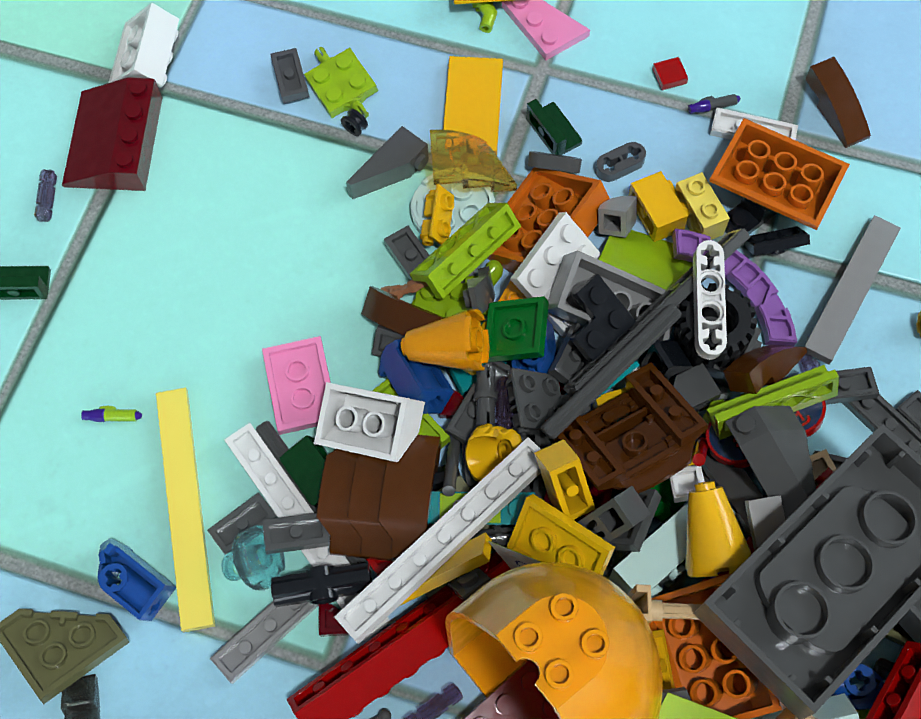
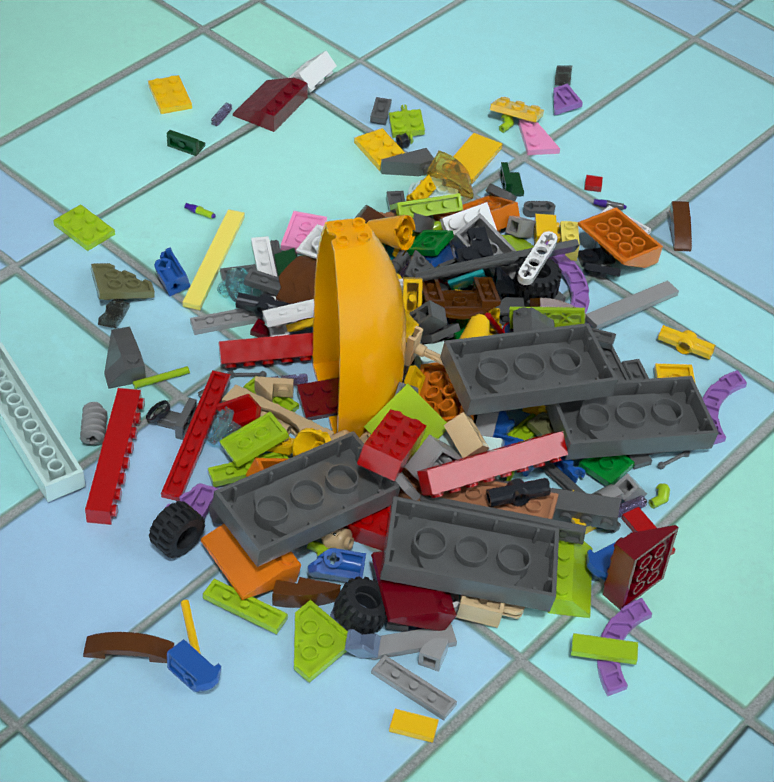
camera: 20 degrees right, 20 degrees down
none -> yellow plate [354,128,405,171]

